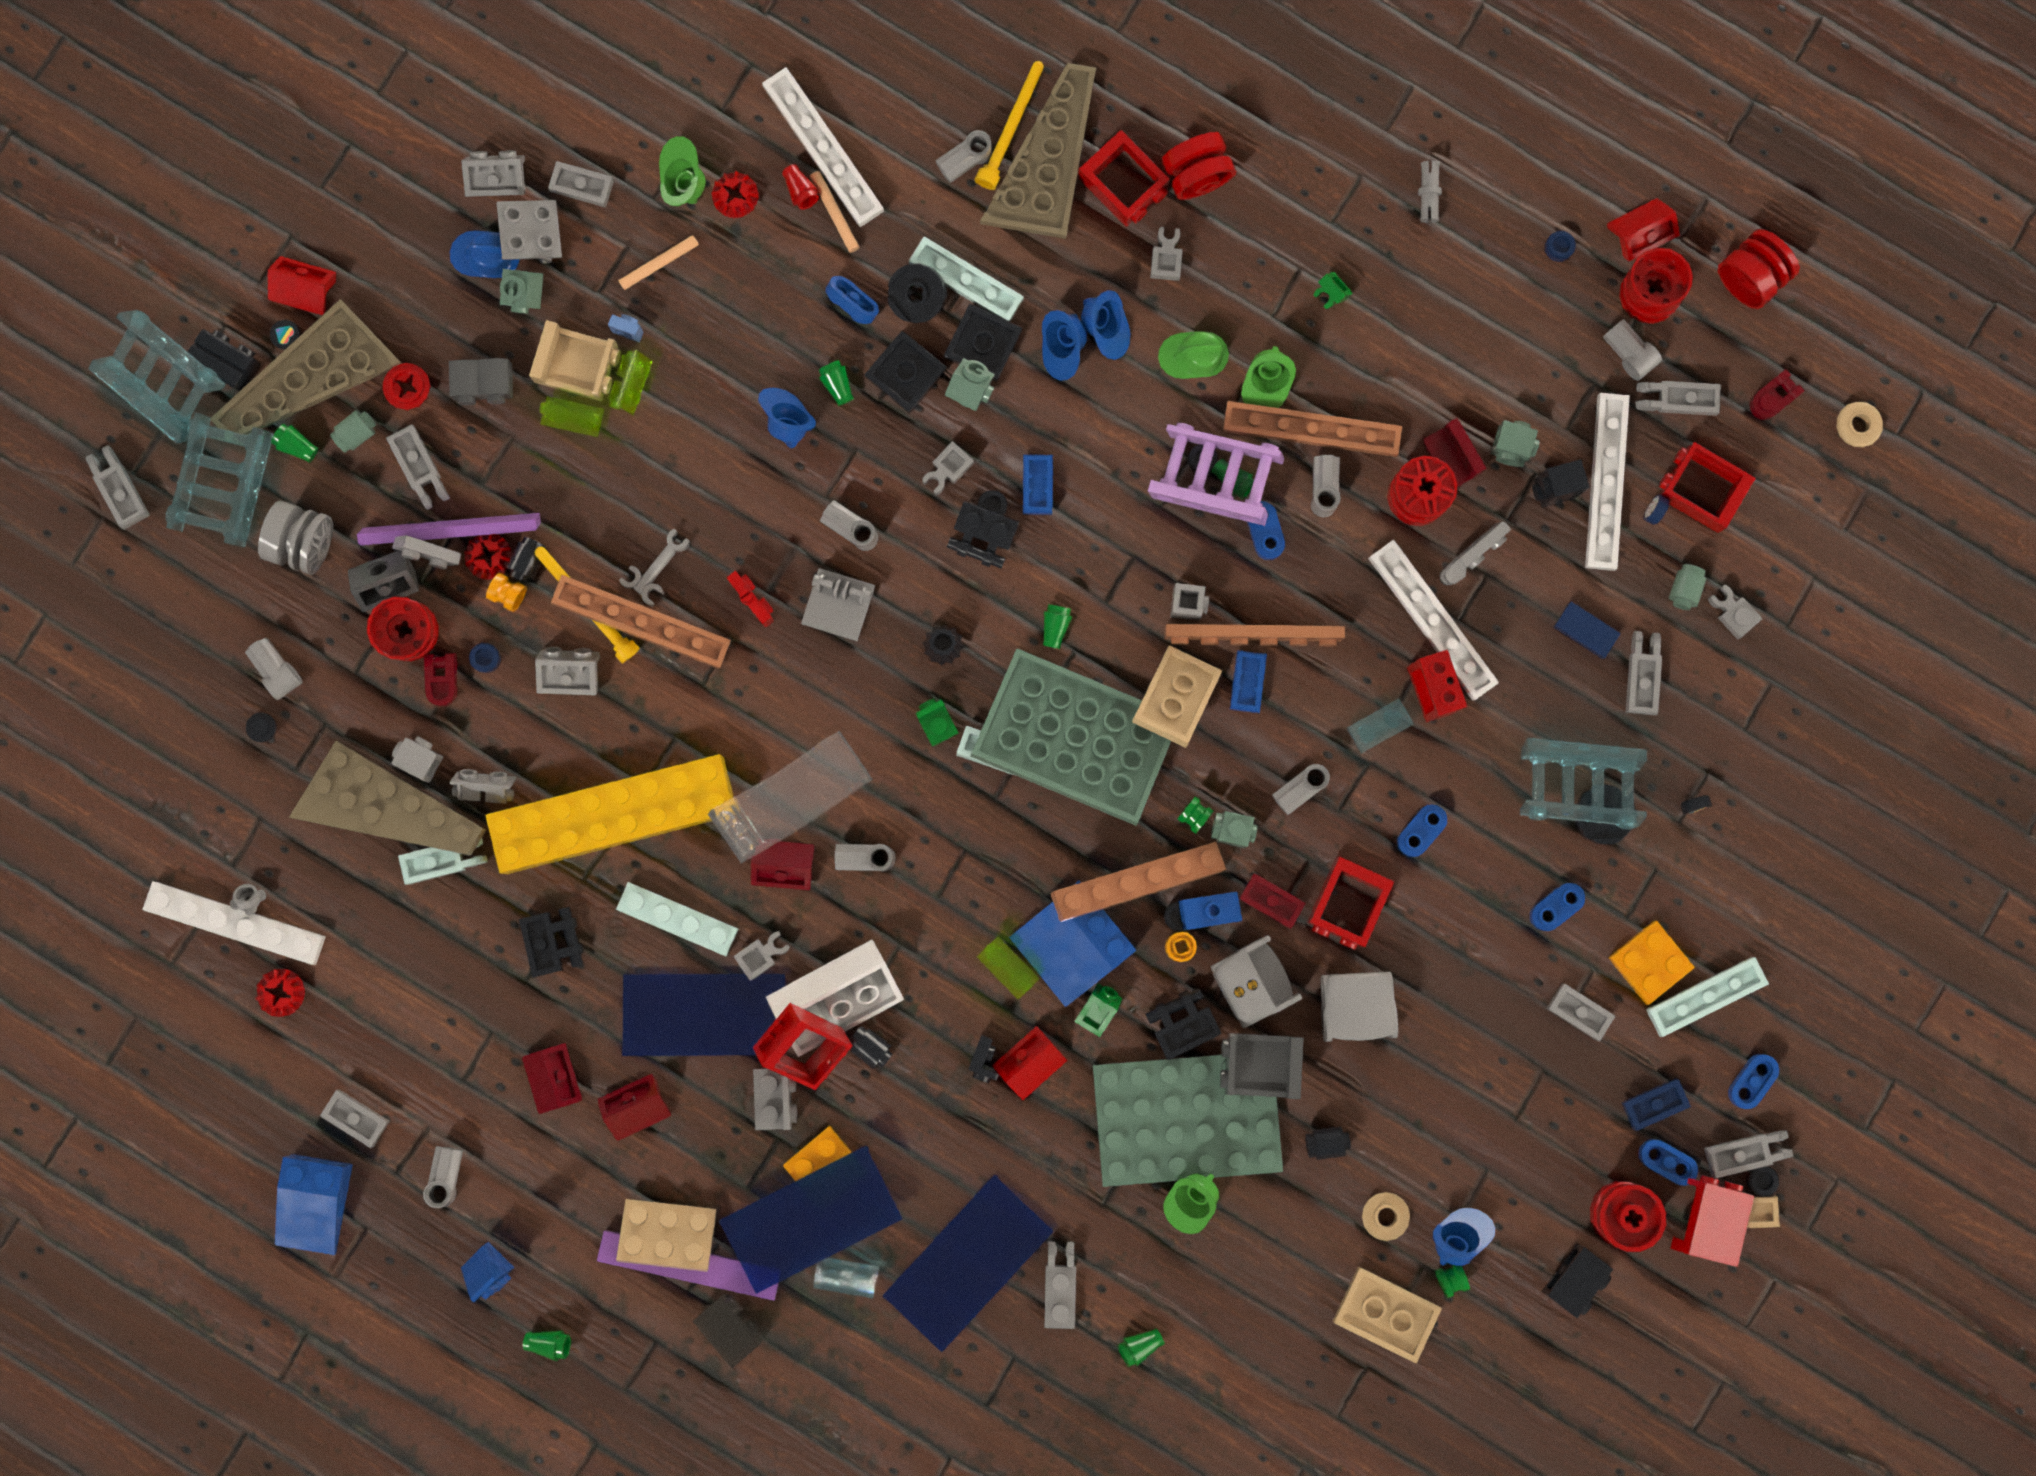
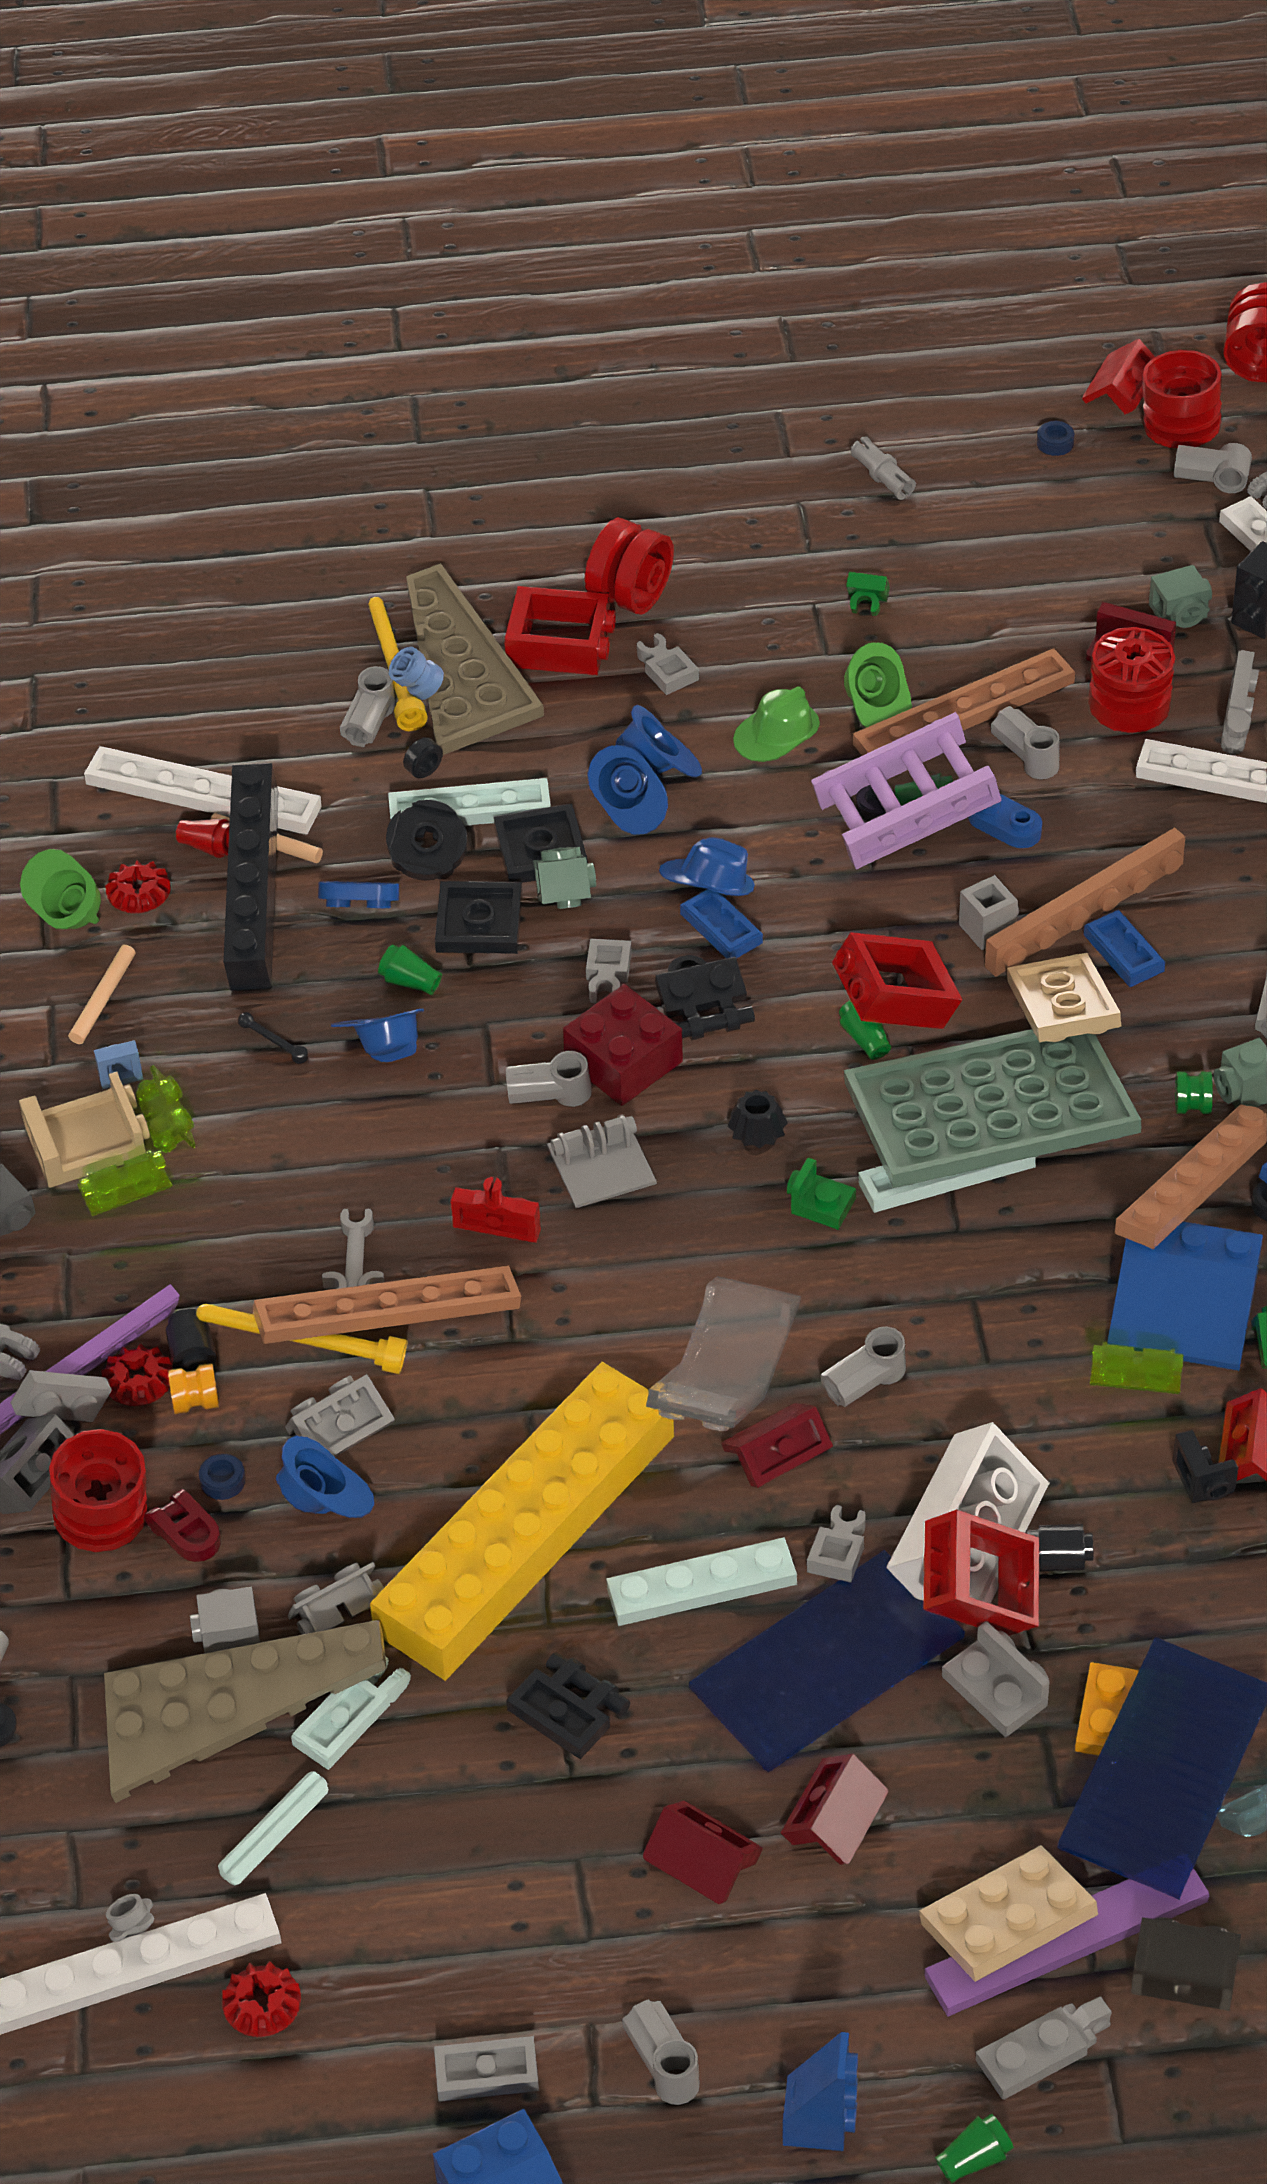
camera: 30 degrees left, 35 degrees down
none -> light aqua axle [218,1771,329,1886]
none -> black brick [223,763,279,991]
none -> black hinge [238,1012,308,1064]
none -> blue piece [276,1436,374,1518]
none -> medium blue wheel [389,647,444,700]
none -> black tile [403,738,443,779]
none -> dark red brick [563,984,683,1106]
none -> blue piece [659,837,755,896]
none -> red window [832,932,963,1029]
none -> light grey hinge [975,1997,1112,2100]

